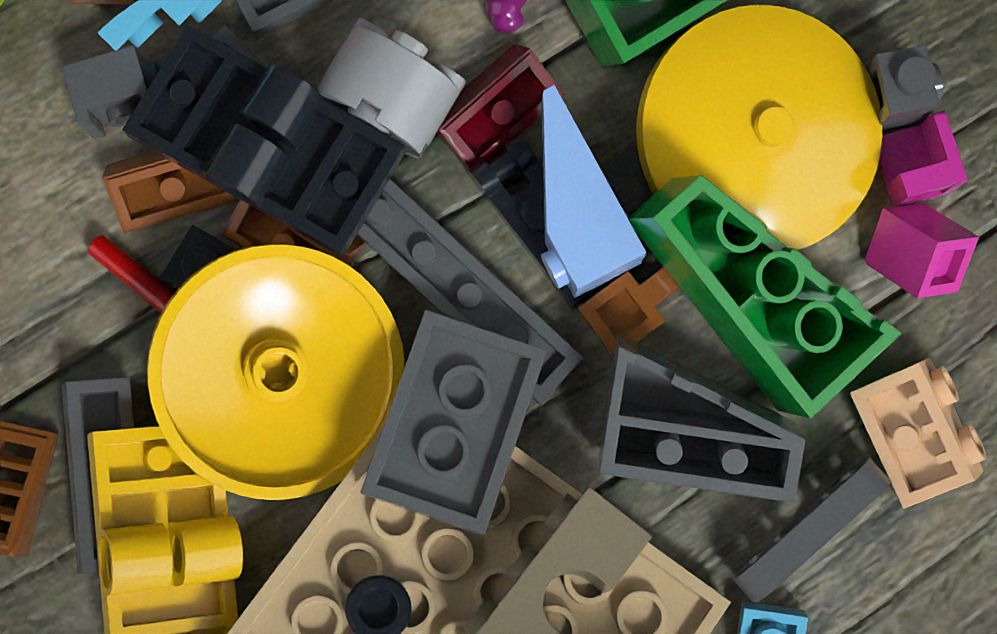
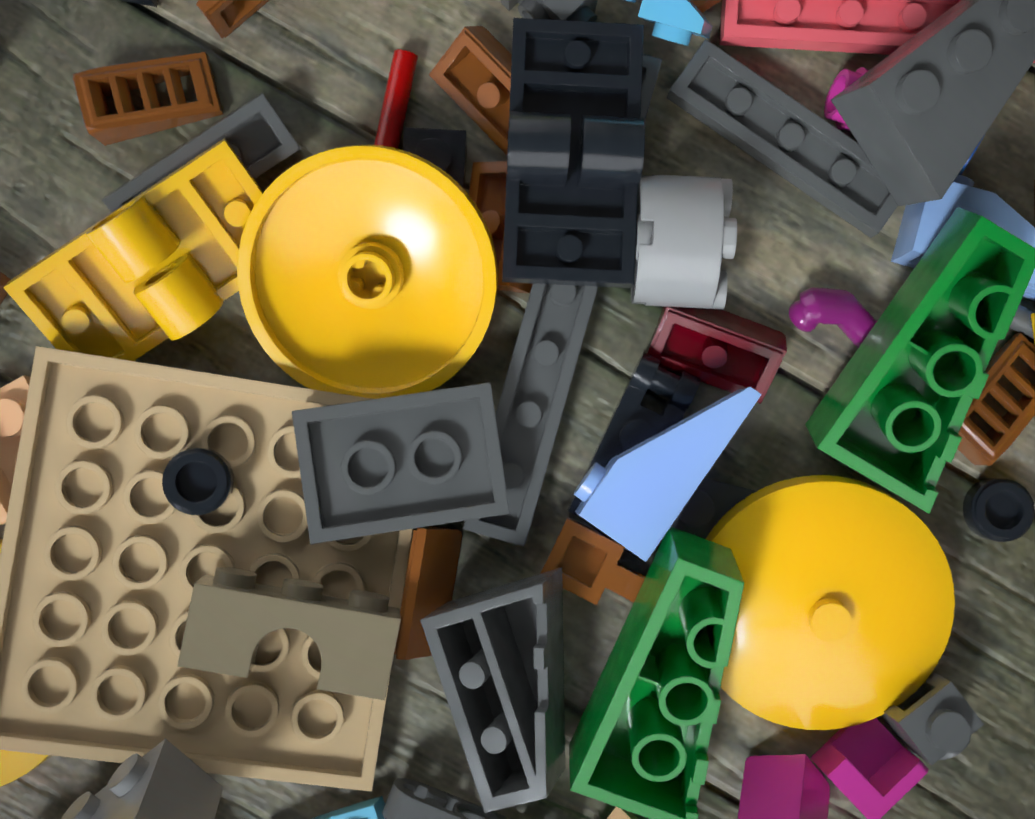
camera: 60 degrees right, 5 degrees up
none -> dark orange slope [394,525,462,660]

